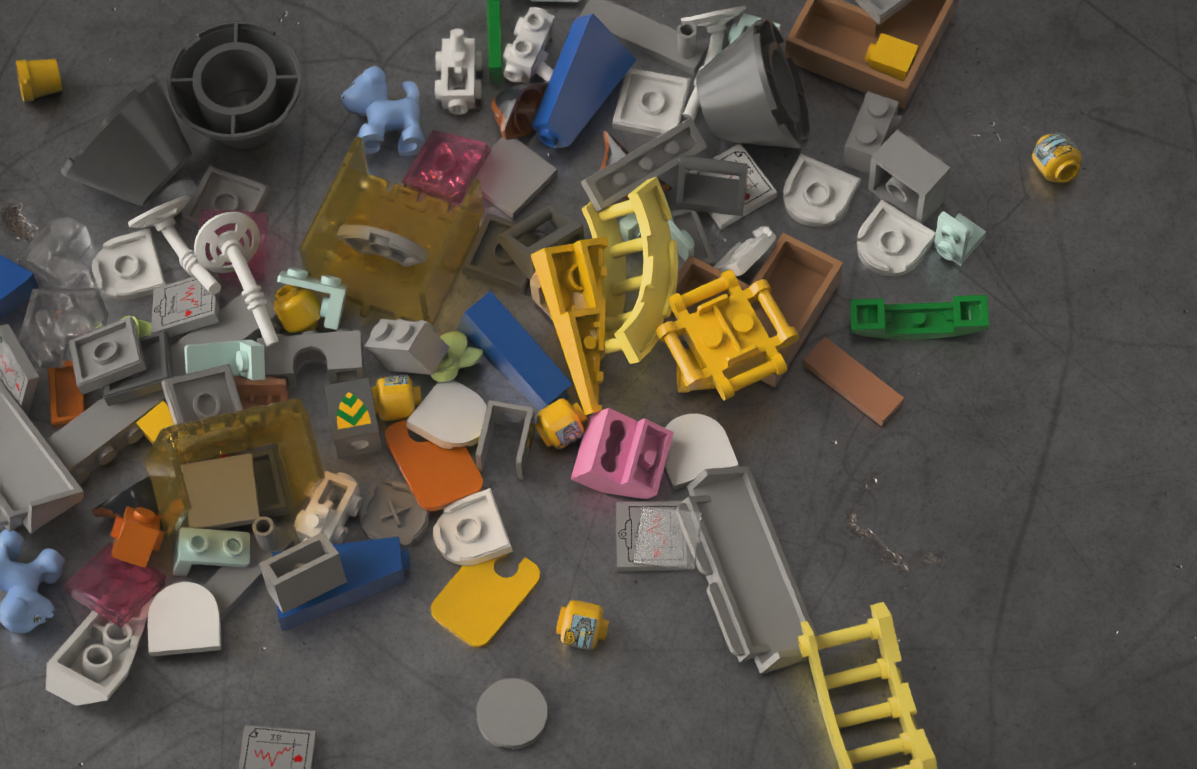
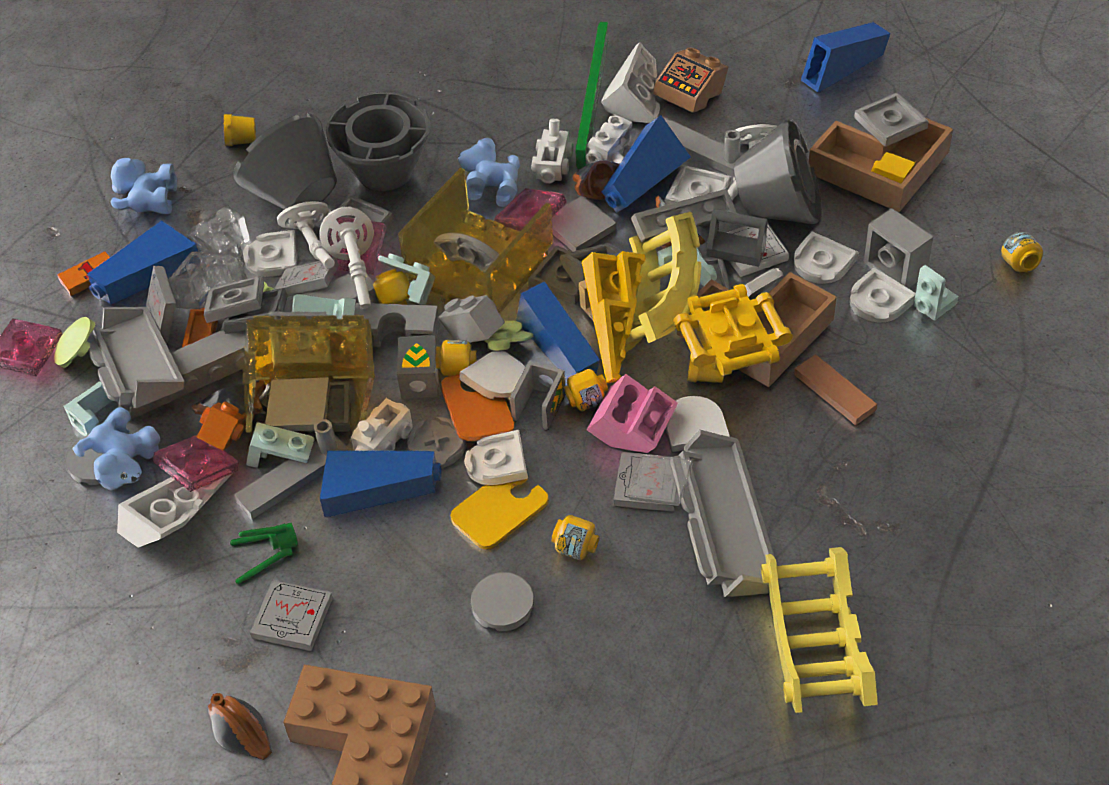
camera: 10 degrees right, 15 degrees down
white tile [148,582,222,657] -> none
light grey brick [259,532,347,614] -> none
light grey brick [843,91,902,174] -> none
green slope [850,295,989,340] -> none
none -> green plant [230,523,298,584]

